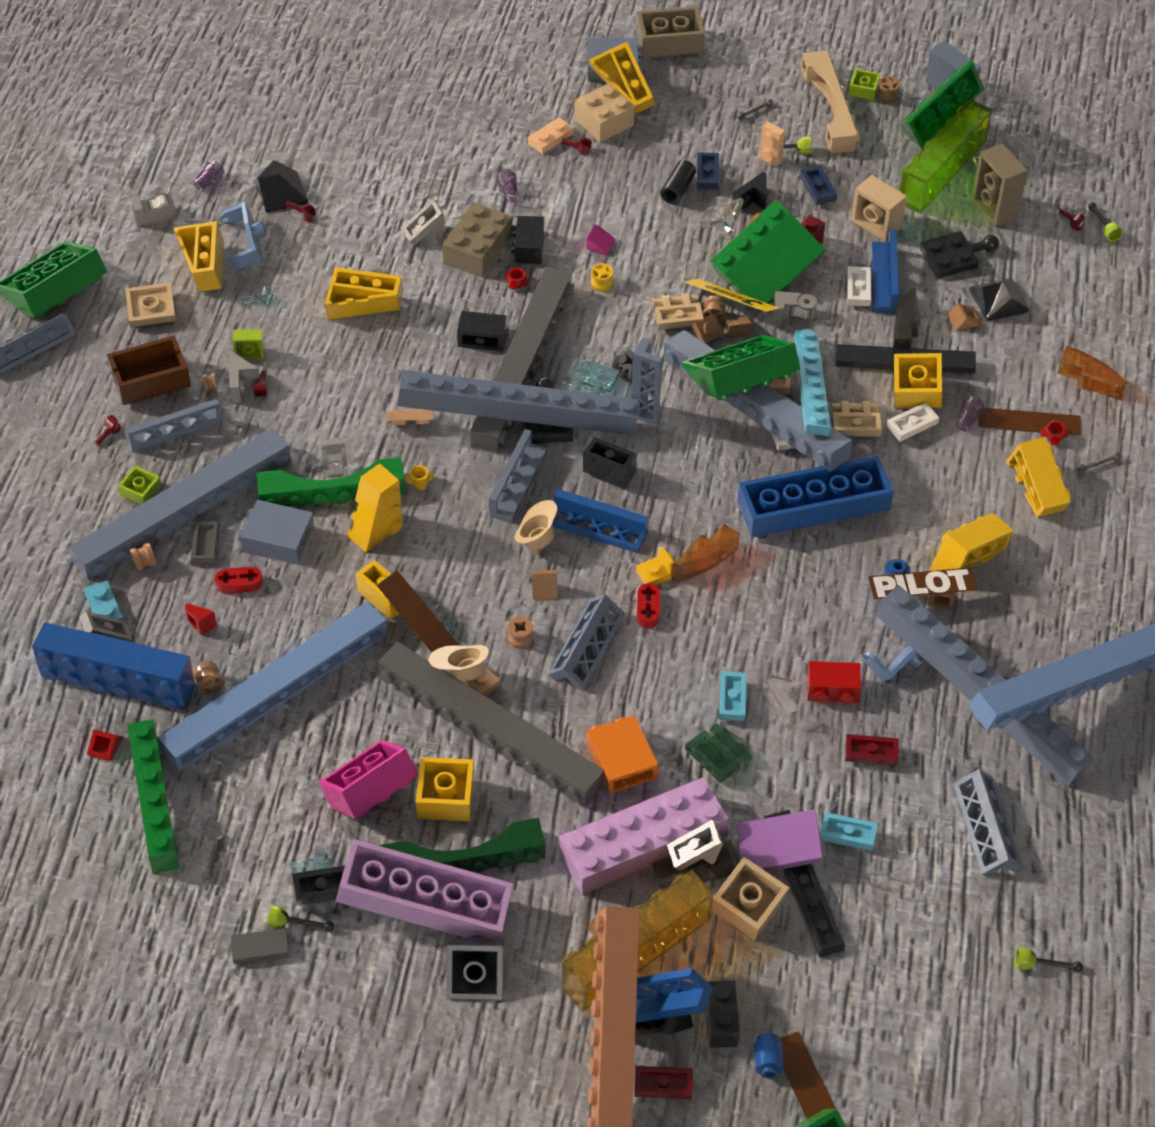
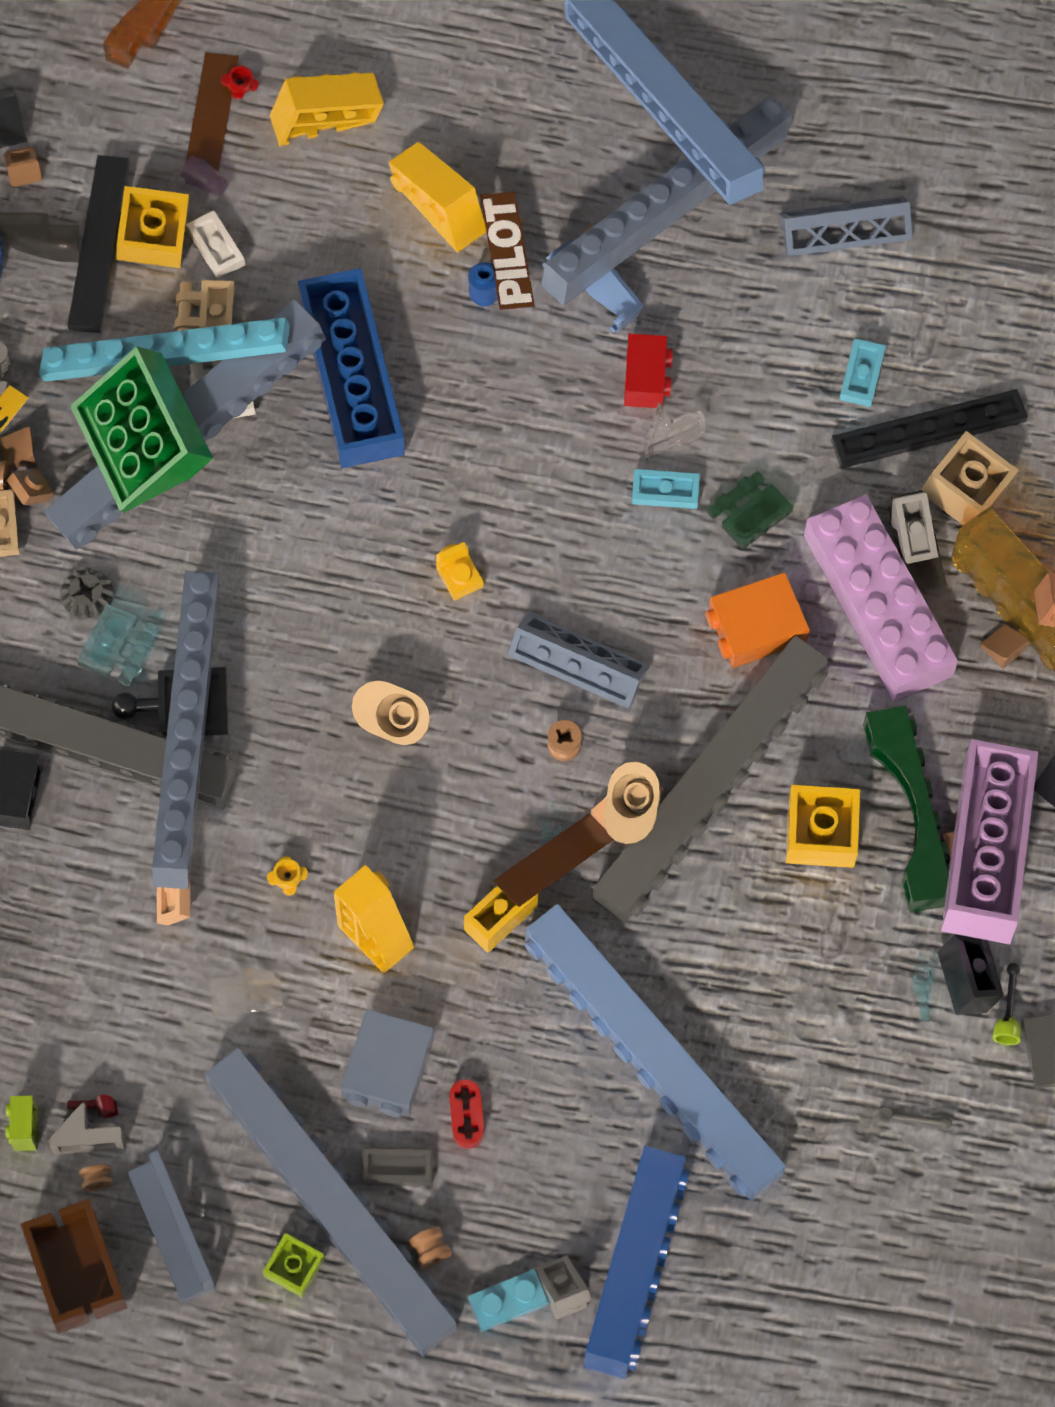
camera: 90 degrees left, 15 degrees up
red slope [86,729,123,761] -> none
dark red hand [94,415,121,446] -> none
green arch [127,719,180,874] -> none
red slope [184,603,217,635] -> none
medium nougat wheel [193,662,225,694] -> none
green arch [257,457,405,507] -> none
dark pink brick [318,739,419,819] -> none
sand blue fence [489,429,547,524] -> none
medium nougat slope [532,570,558,601] -> none
blue fence [553,489,649,553] -> none
black brick [583,437,637,489] -> none
sand blue fence [631,338,663,426] -> none
red beam [637,583,660,629] -> none
clear orange slope [671,524,740,582] -> none
medium lavender tile [736,809,824,872] -> none
dark red plate [845,734,899,766] -> none
hinge [1015,947,1083,972] -> none
dark grey hinge [1076,452,1121,474] -> none

